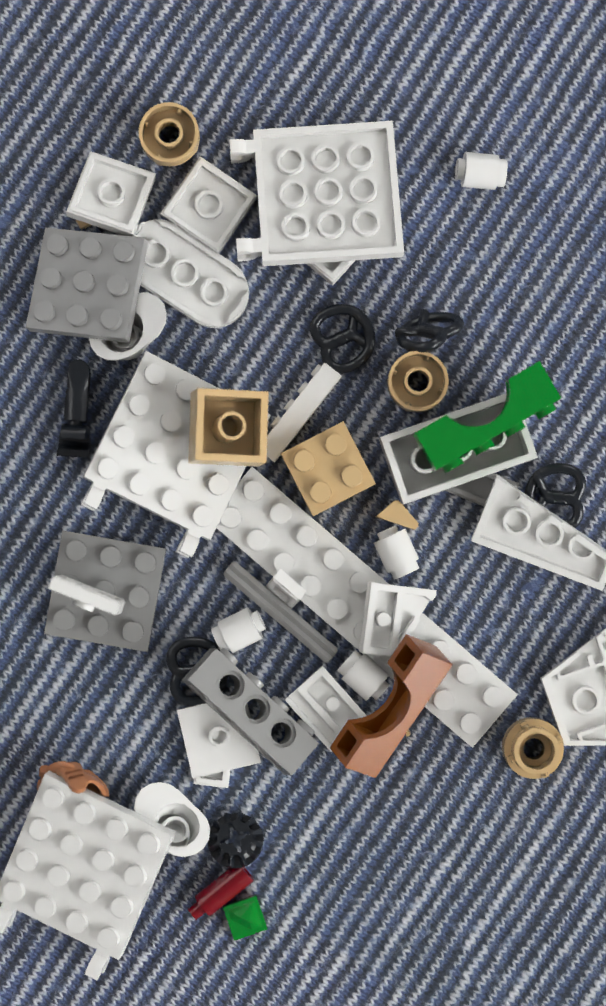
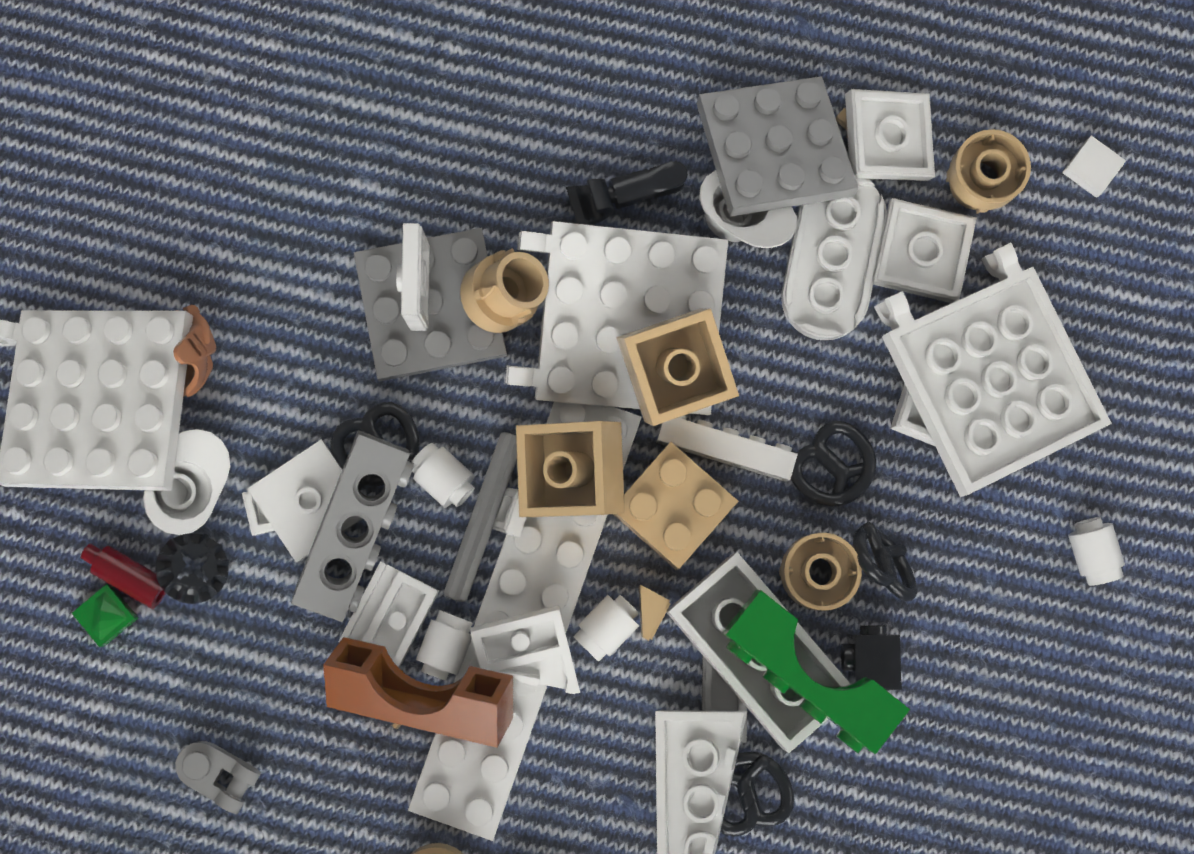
camera: 65 degrees right, 5 degrees down
none -> light grey plate [175,741,261,814]
none -> tan piece [460,248,549,333]
none -> tan brick [516,421,625,517]
none -> black brick [840,625,902,690]
none -> white tile [1062,135,1126,198]

